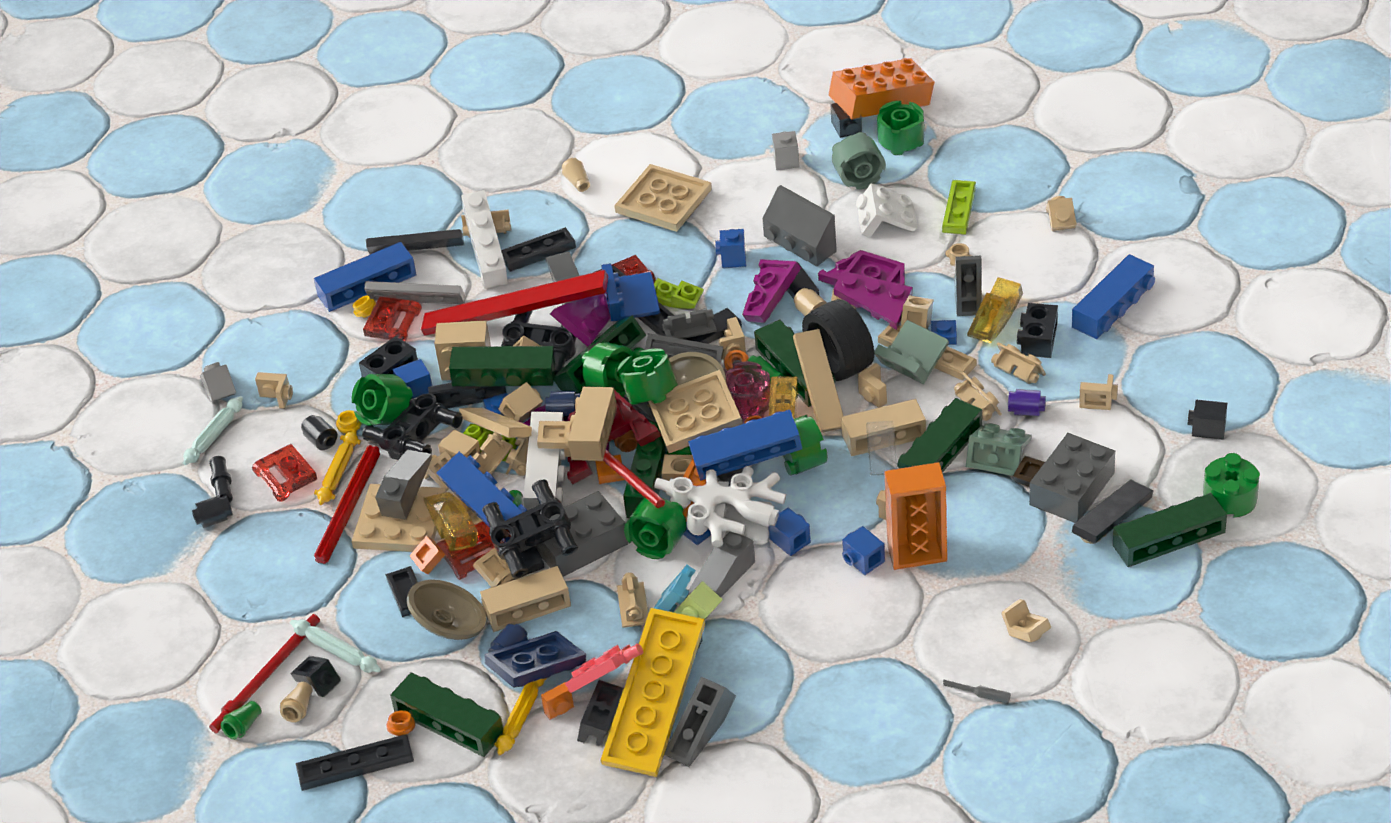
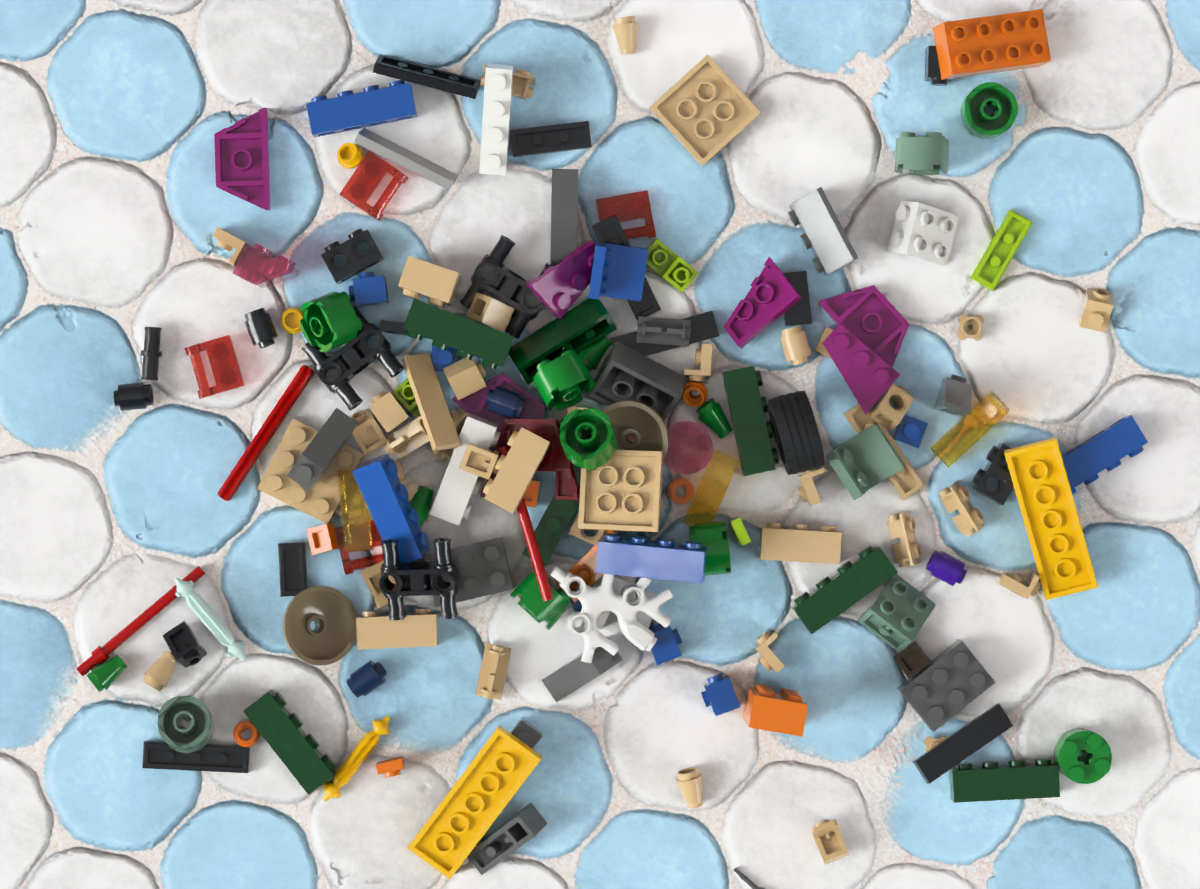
camera: 15 degrees right, 45 degrees up
light aqua wheel [183,396,243,465] -> none
light grey slope [200,362,236,402] -> none
yellow wheel [314,429,361,505] -> none
red tile [421,270,608,336] -> none
dark blue plate [485,631,586,688] -> none
coral plate [565,643,643,693] -> none
black hinge [577,680,624,746] -> none
medium azure plate [654,565,696,612] -> none
yellowish green brick [674,581,723,620] -> none
blue brick [715,229,746,268] -> none
light grey brick [772,131,799,170] -> none
tan tile [793,329,843,433] -> none
clear tile [866,421,898,476] -> none
black brick [1187,399,1228,440] -> none
none -> sand green brick [158,696,215,754]
none -> magenta wing [214,108,271,211]
none -> clear pink slope [233,243,300,288]
none -> tan cone [676,767,703,809]
none -> lime tile [728,517,751,546]
none -> yellow plate [1004,437,1098,600]

